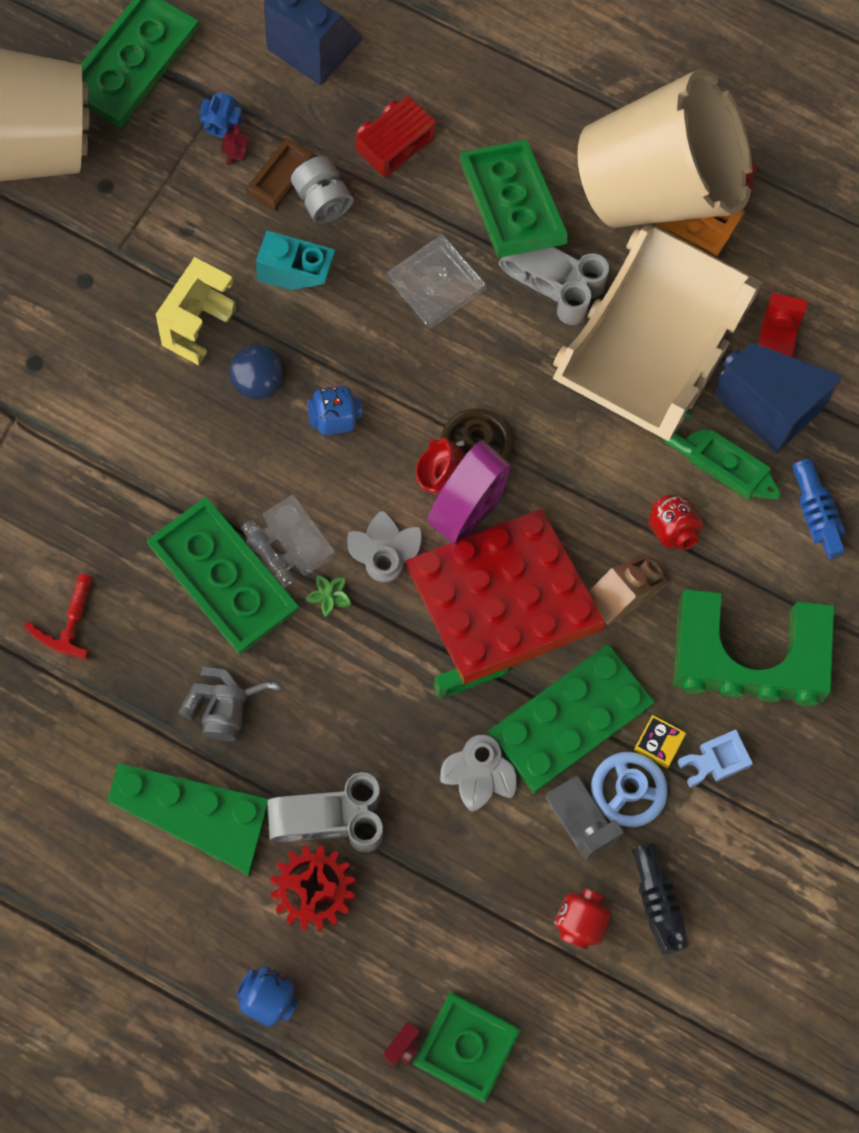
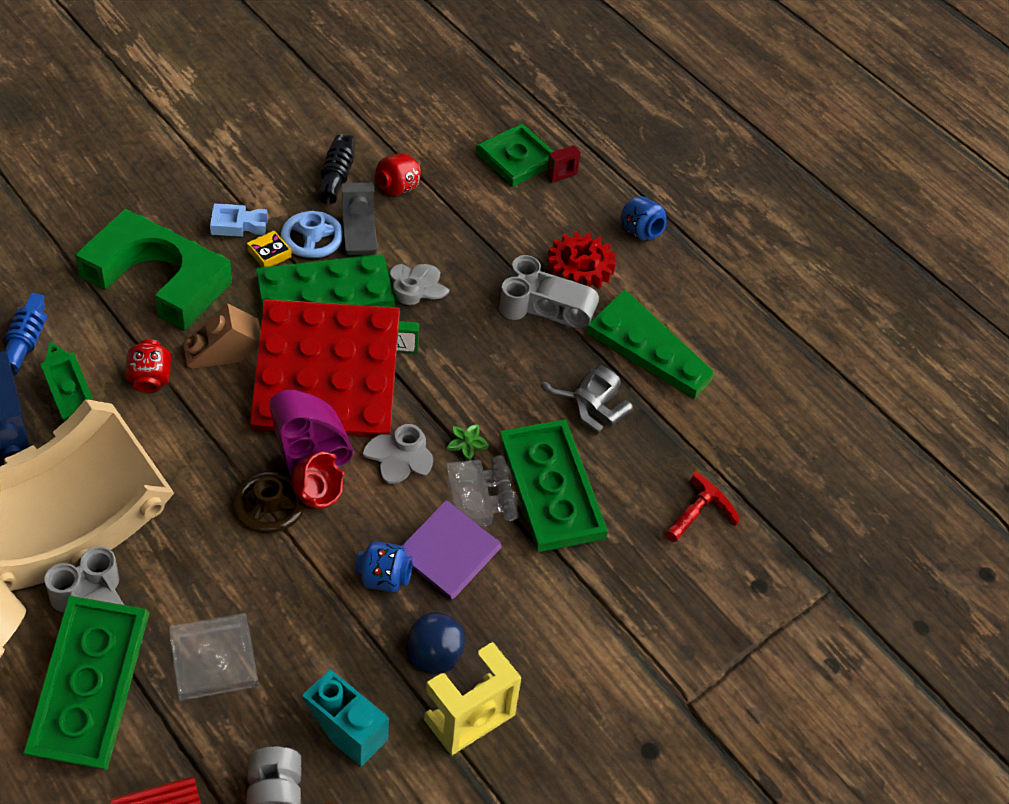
camera: 155 degrees left, 20 degrees down
none -> medium lavender tile [403,500,502,600]

